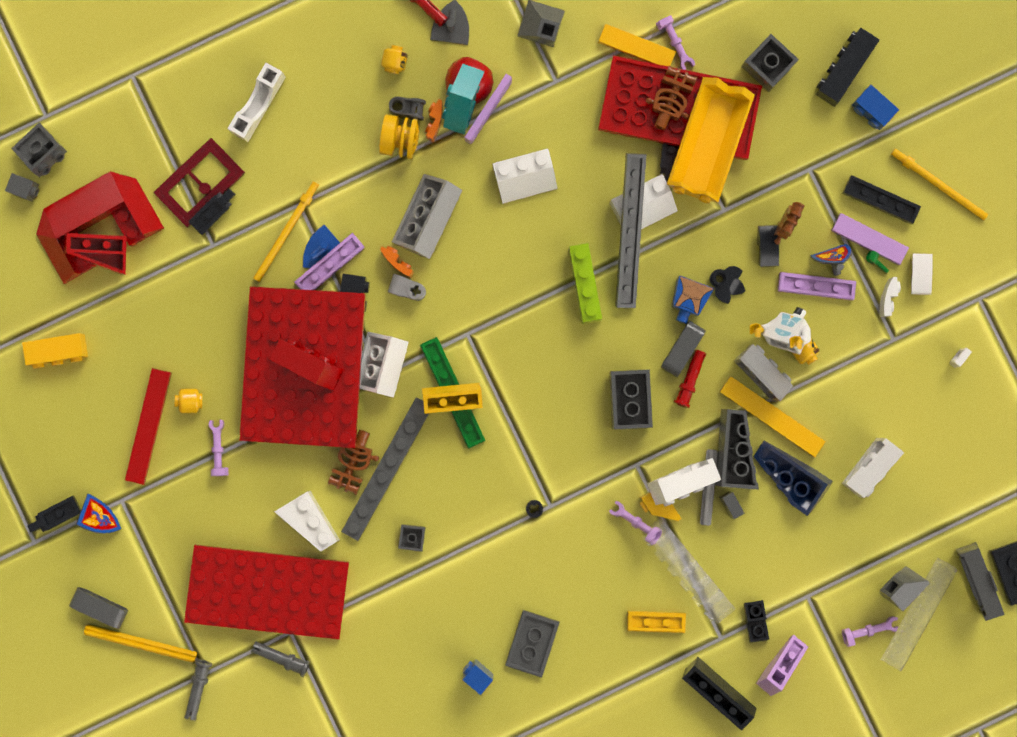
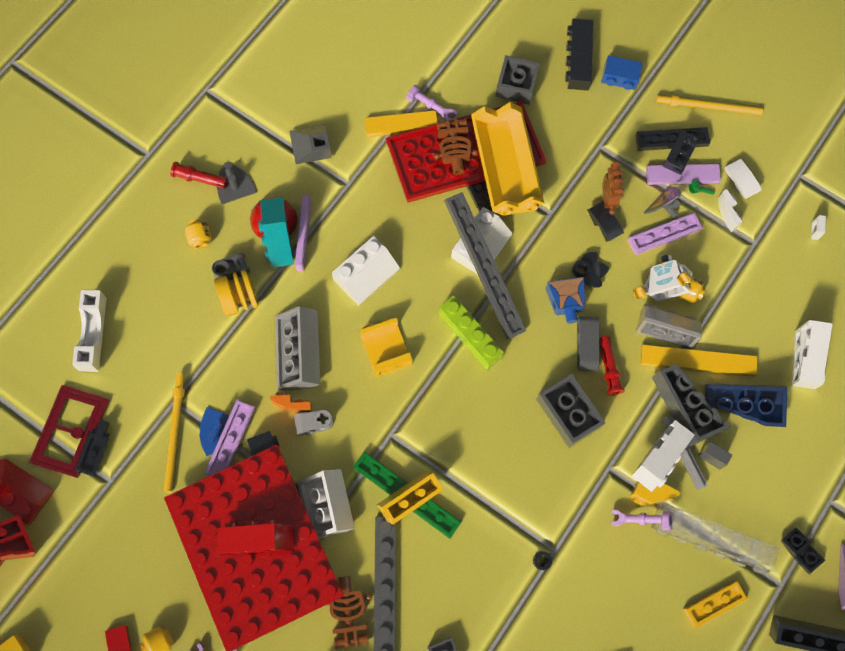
camera: 30 degrees left, 15 degrees down
orange slope [425,99,443,142] -> none
none -> yellow panel [360,317,412,377]
none -> black hinge [663,130,698,175]

